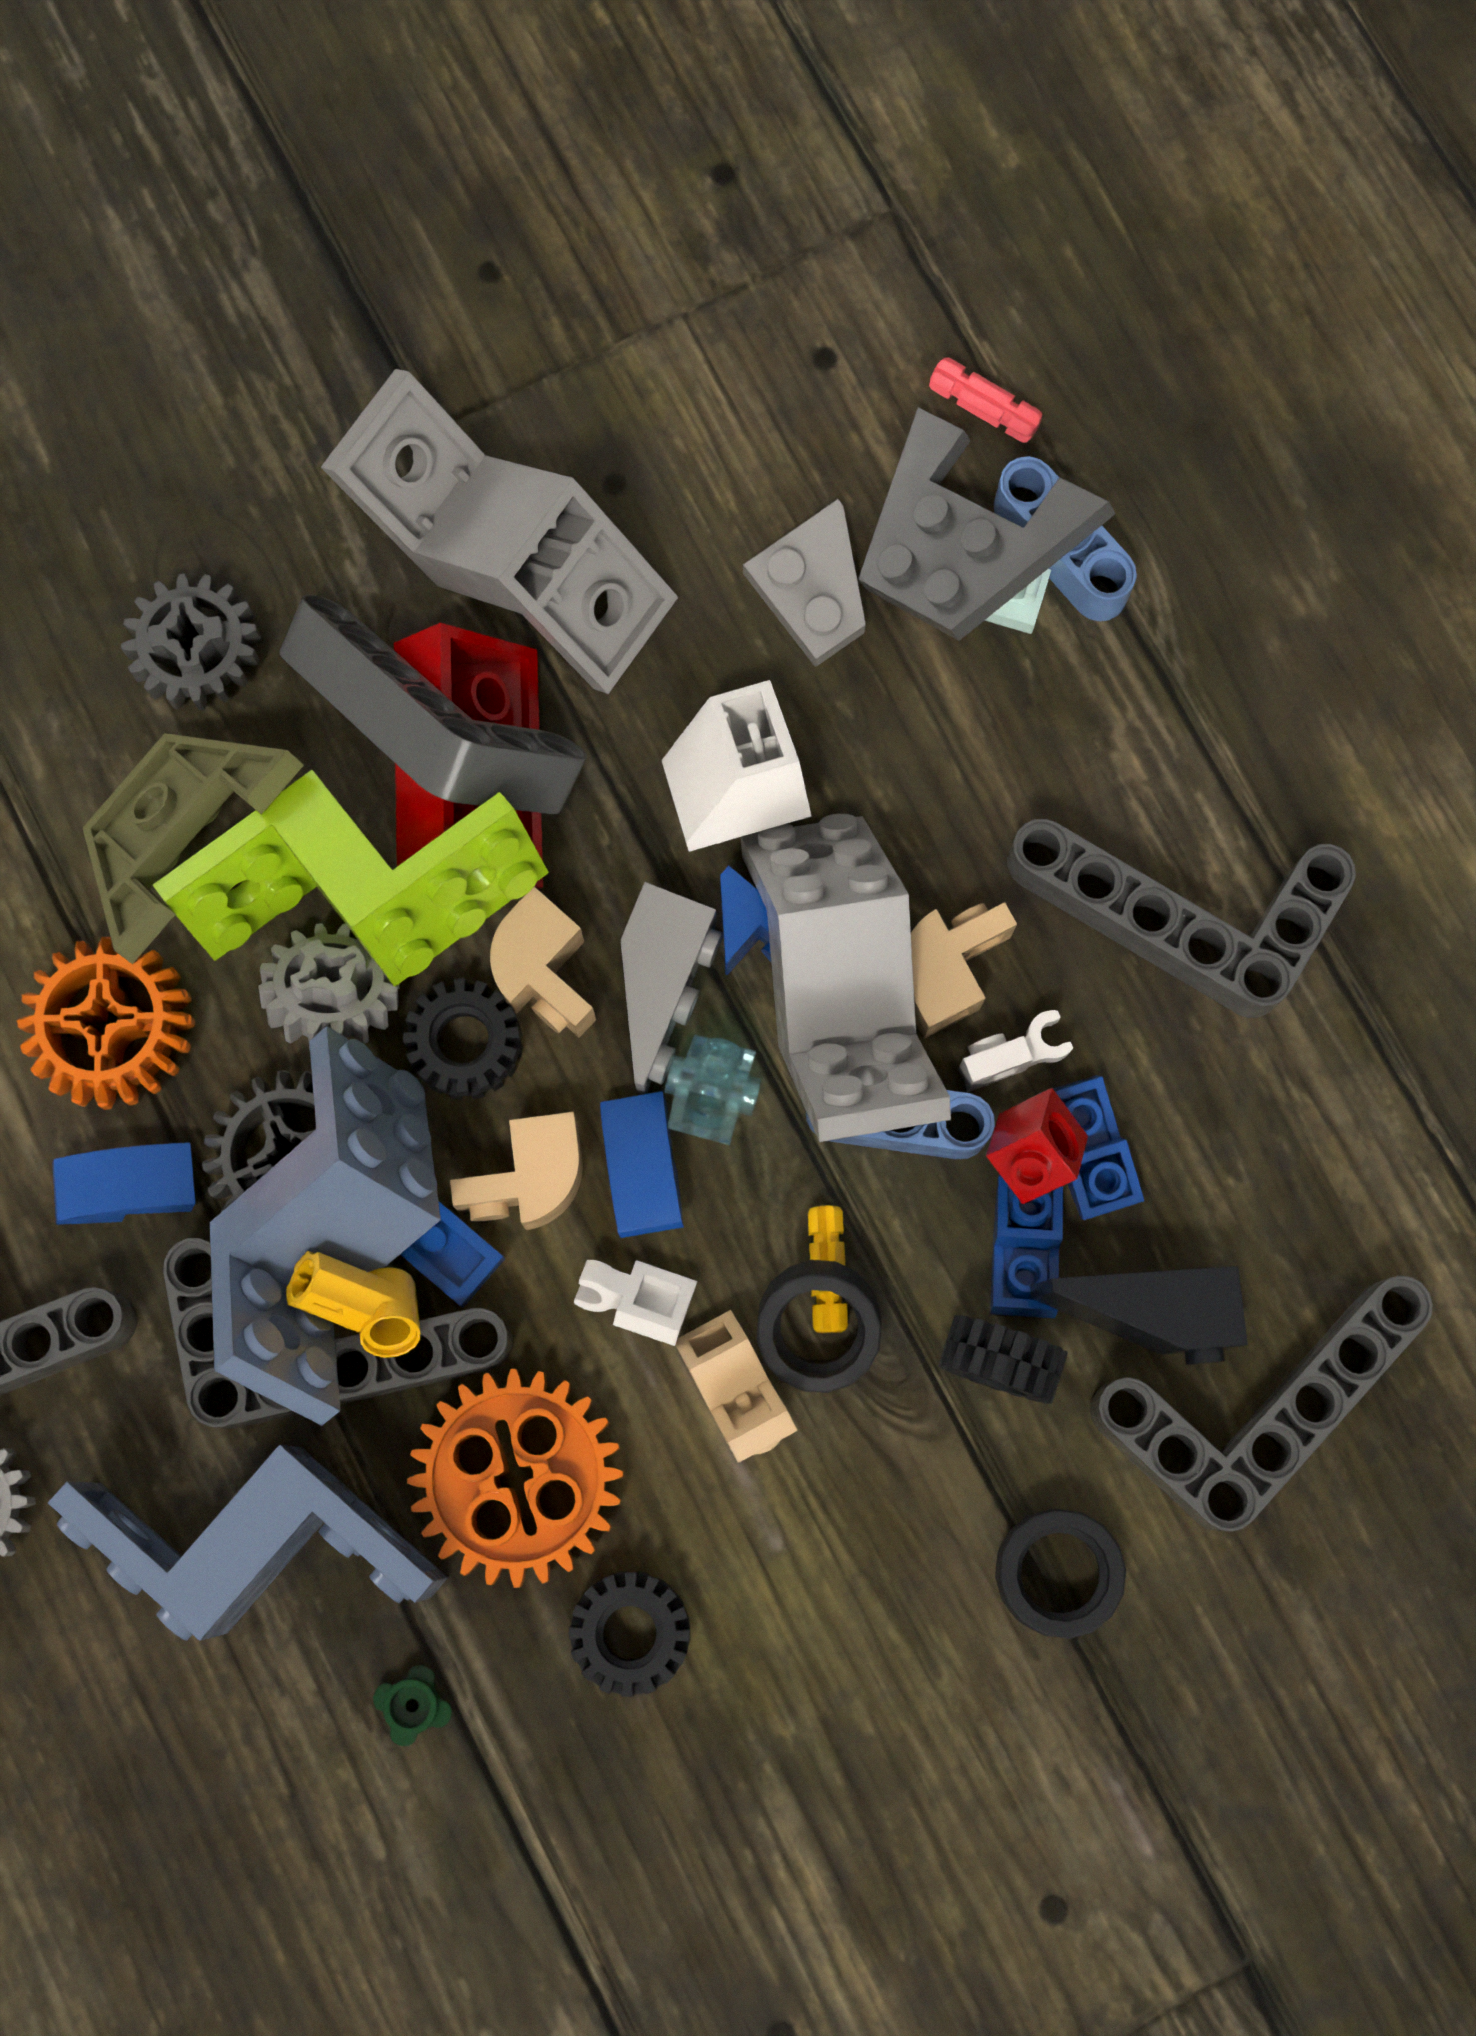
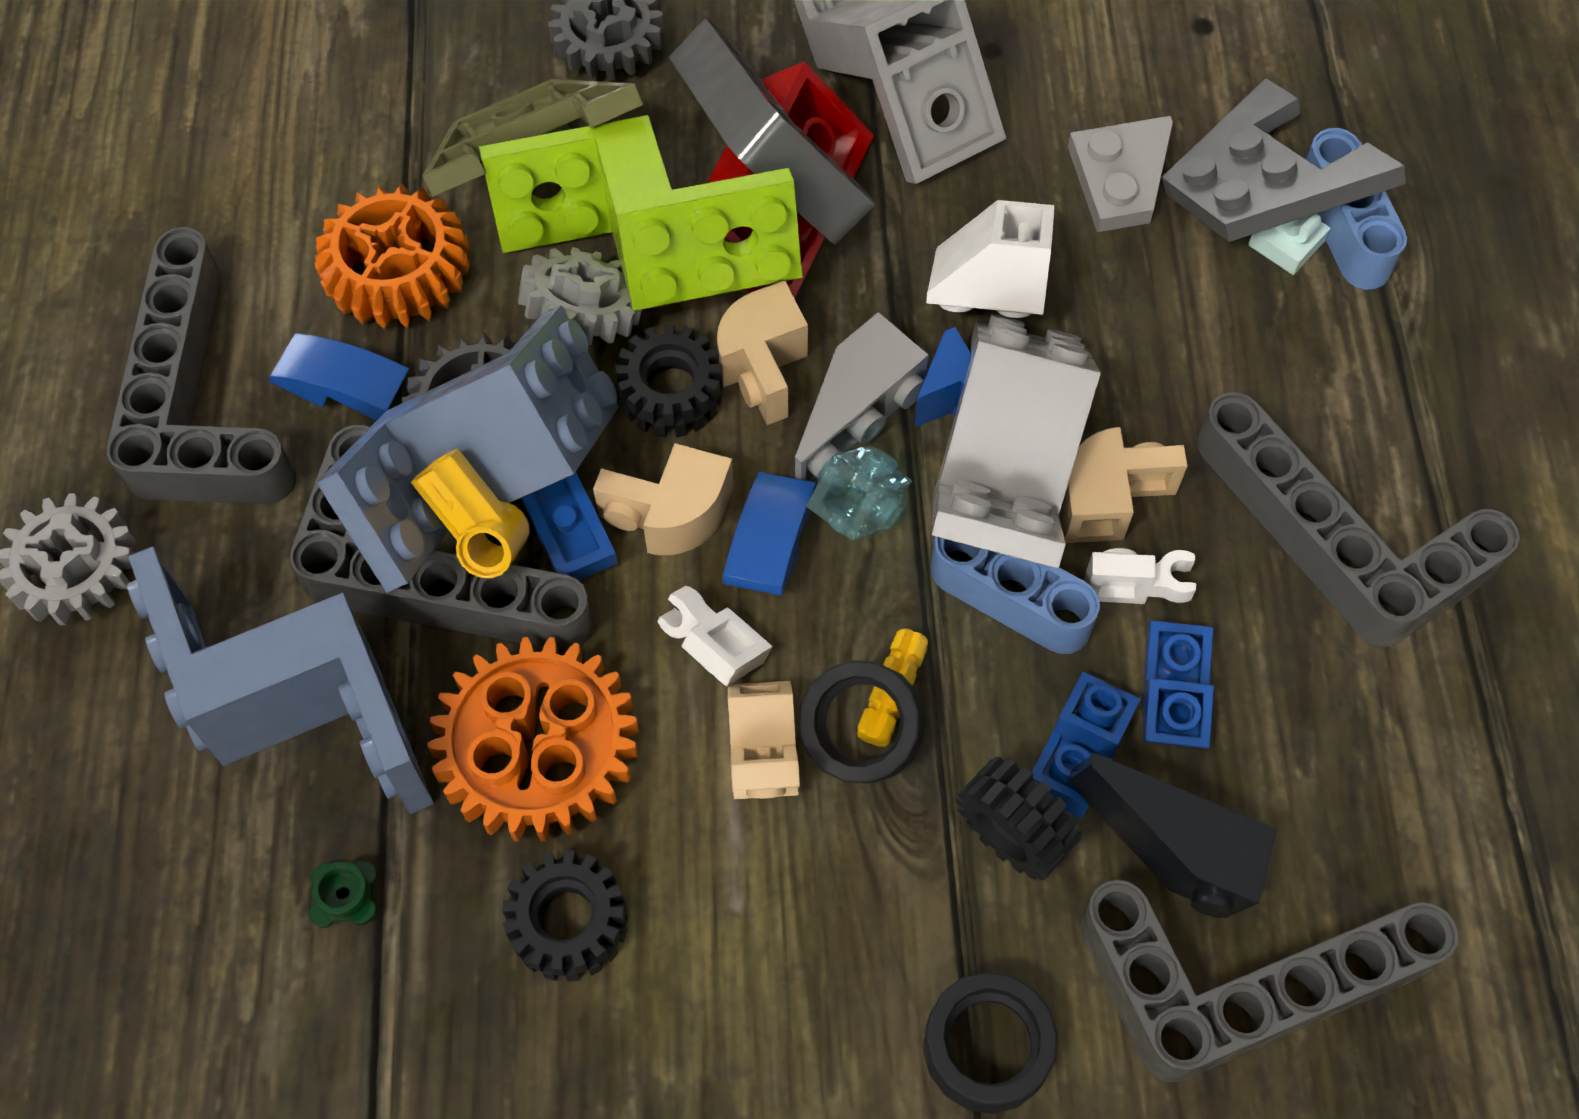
camera: 25 degrees right, 15 degrees down
coral axle [929,357,1043,443] -> none
red brick [986,1088,1088,1204] -> none

